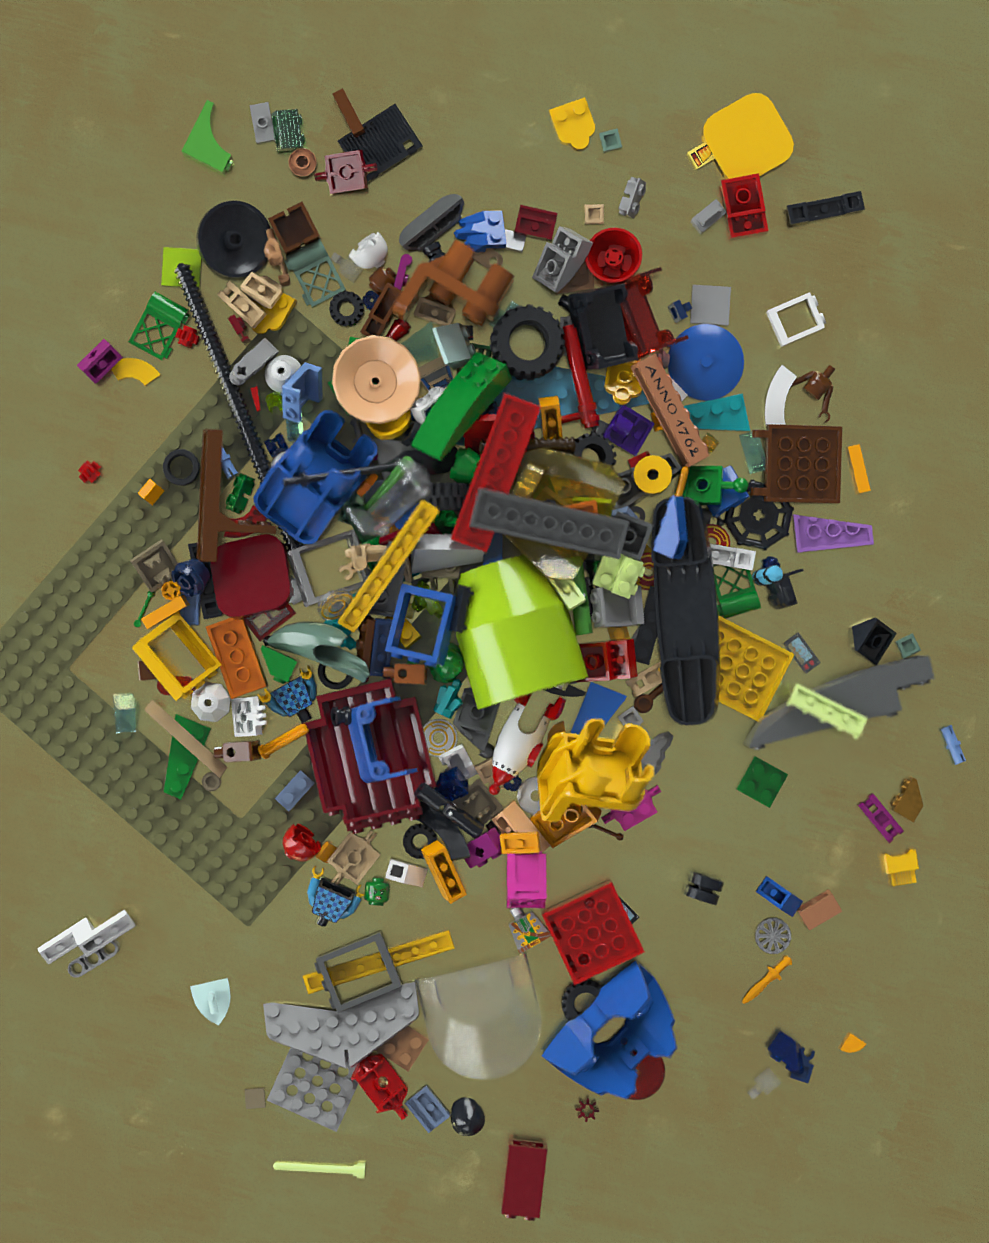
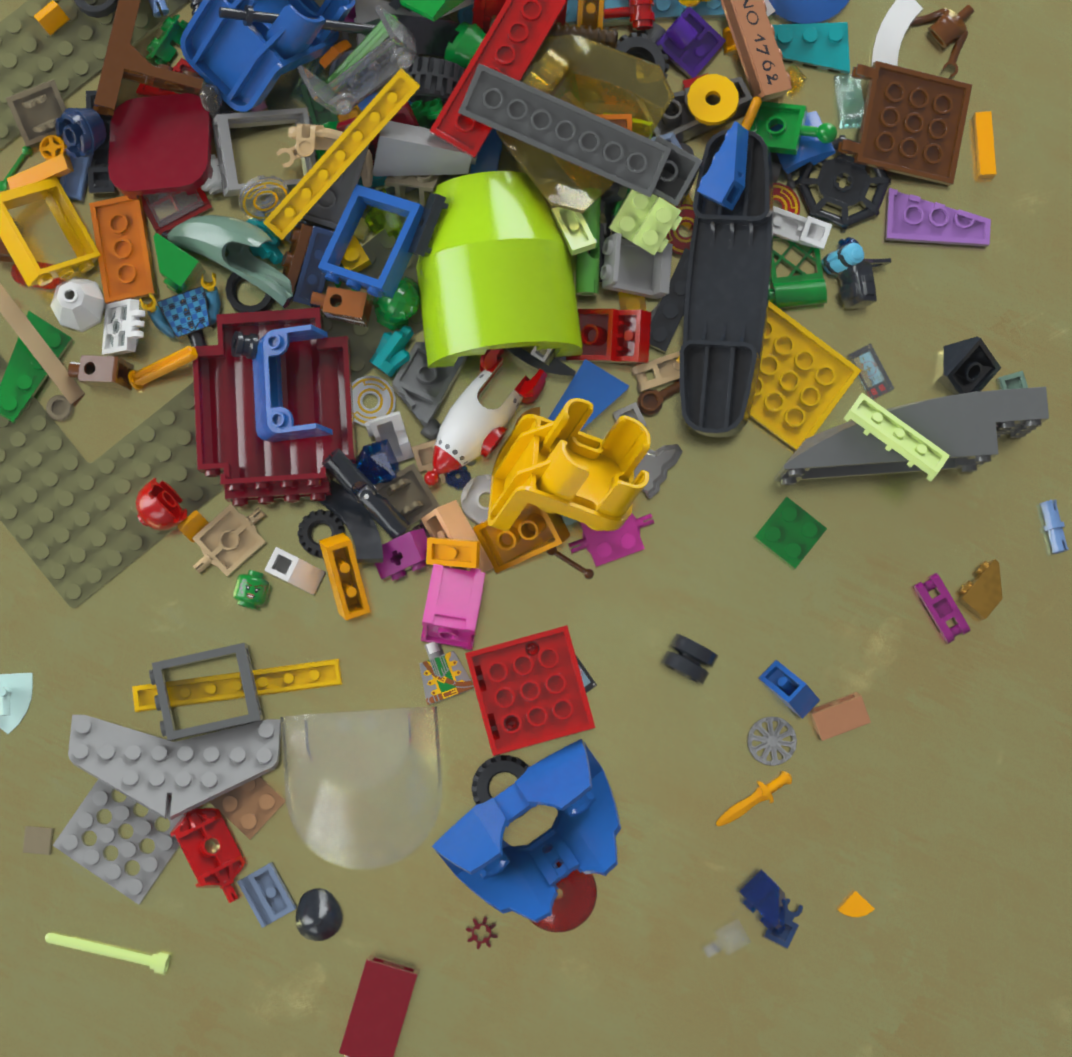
camera: 10 degrees right, 5 degrees down
sand blue plate [275,770,315,811] -> none
torso [307,866,365,927] -> none
yellow piece [882,849,919,886] -> none
none -> clear smoke cylinder [199,84,222,119]

